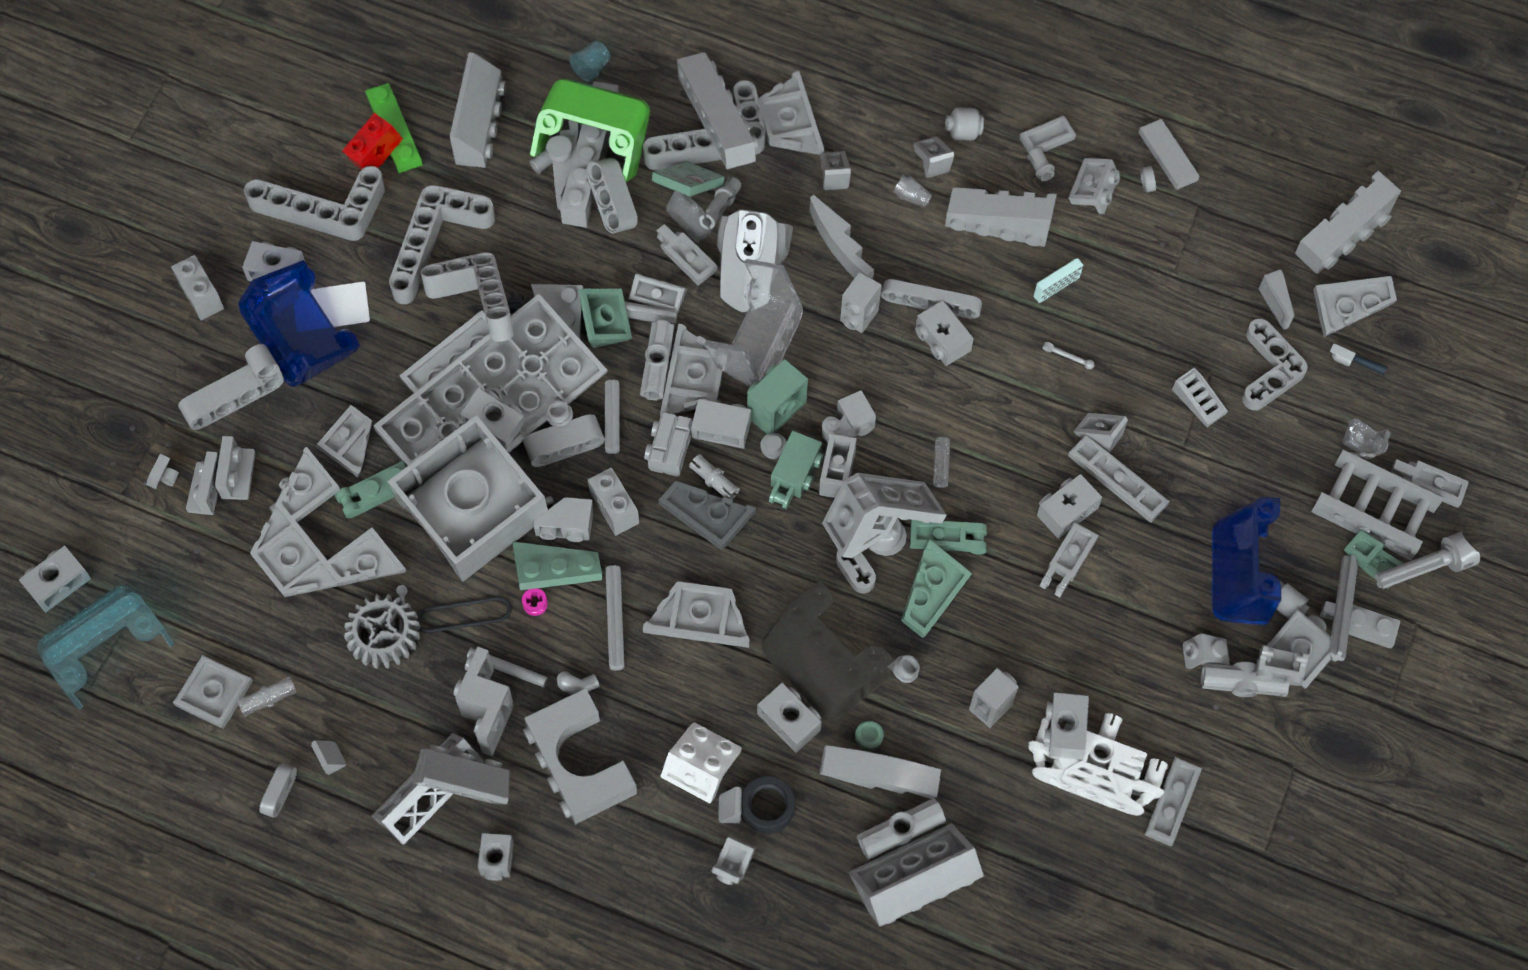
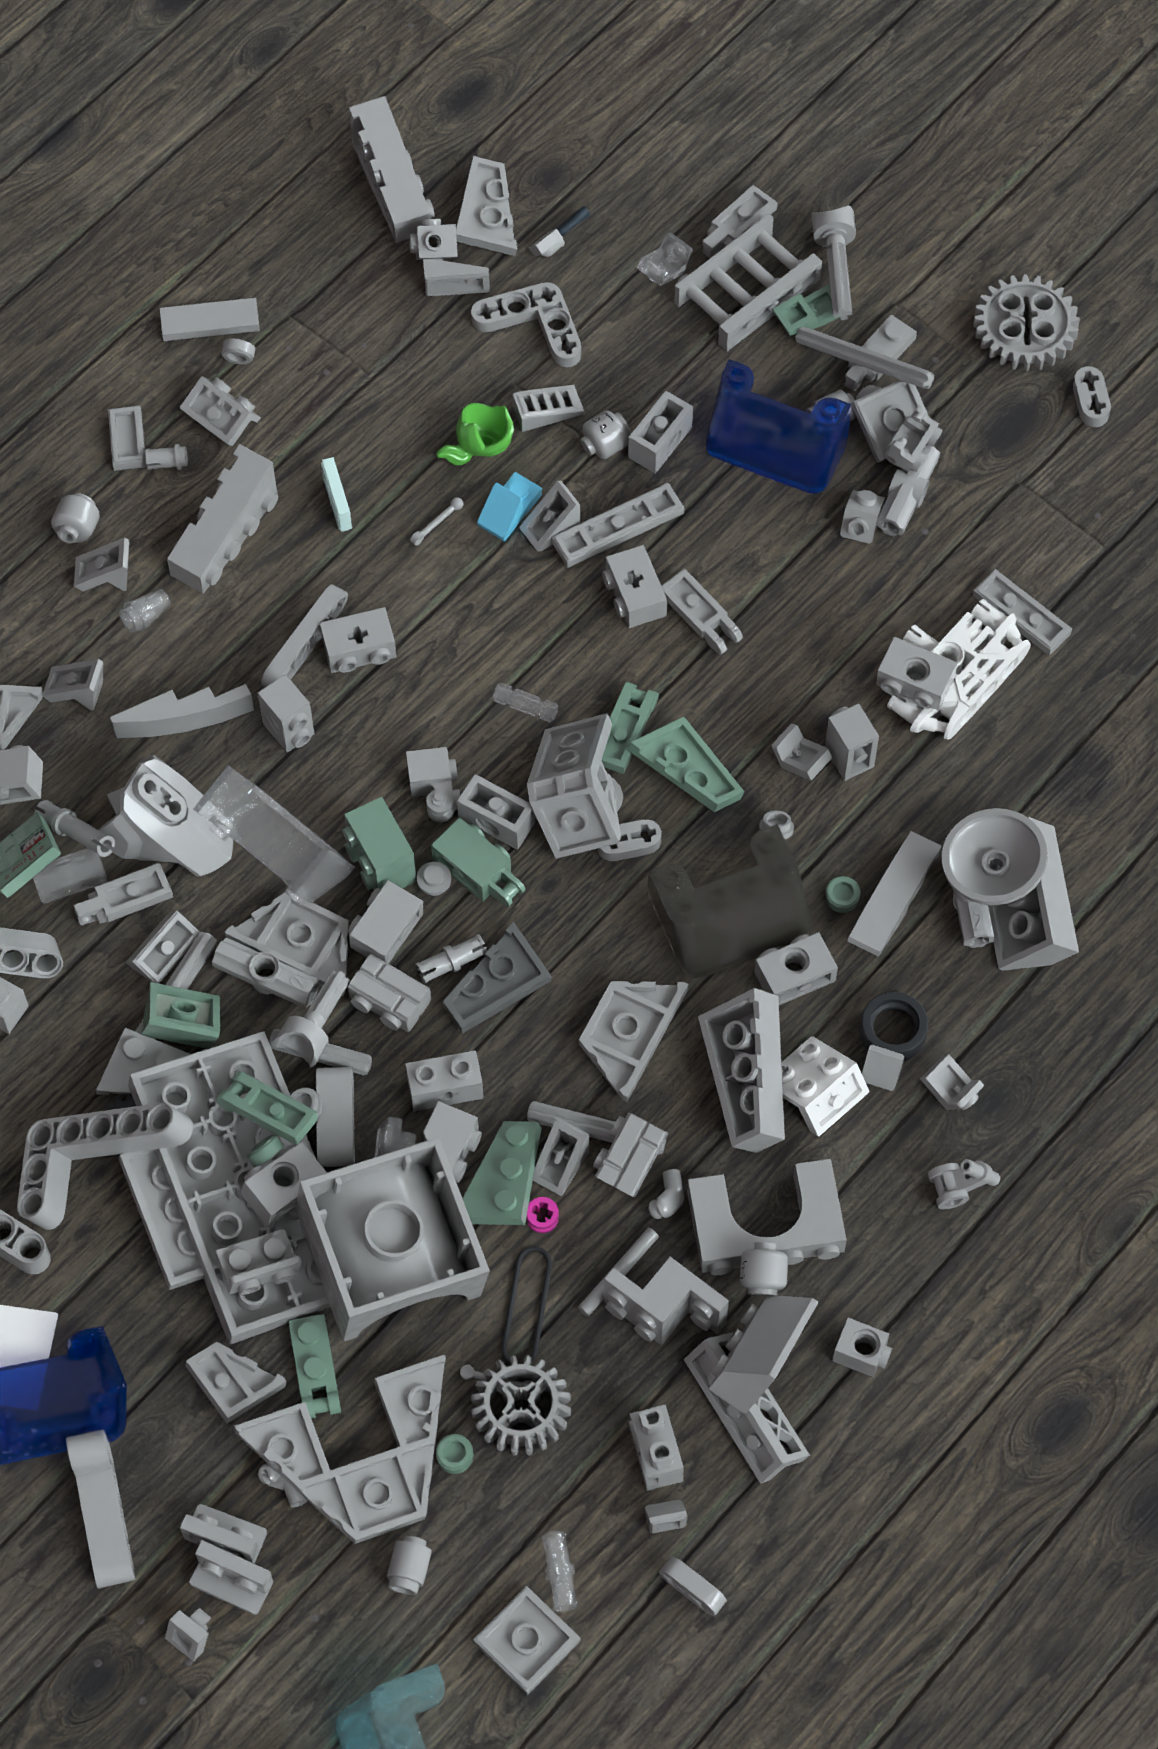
camera: 70 degrees left, 0 degrees up
none -> light grey bracket [214,1229,302,1295]
none -> sand green plate [216,1071,318,1146]
none -> sand green tile [247,1134,284,1167]
none -> light grey piece [274,970,350,1067]
none -> clear tile [375,1117,416,1157]
none -> light grey brick [387,1536,432,1595]
none -> light grey brick [409,219,457,261]
none -> bright green hair [436,403,514,466]
none -> sand green tile [436,1434,473,1474]
none -> medium azure slope [477,472,542,542]
none -> light grey slope [533,1118,589,1196]
none -> light grey head [580,410,631,460]
none -> light grey brick [593,1112,669,1197]
none -> light grey brick [628,391,693,474]
none -> light grey hips [629,1404,684,1491]
none -> light grey wedge [698,988,785,1153]
none -> light grey head [740,1242,788,1296]
none -> light grey bracket [772,724,832,781]
none -> light grey piece [928,1159,1000,1209]
none -> light grey dish [942,808,1048,905]
none -> light grey gear [973,274,1080,371]
none -> light grey beam [1073,366,1111,427]

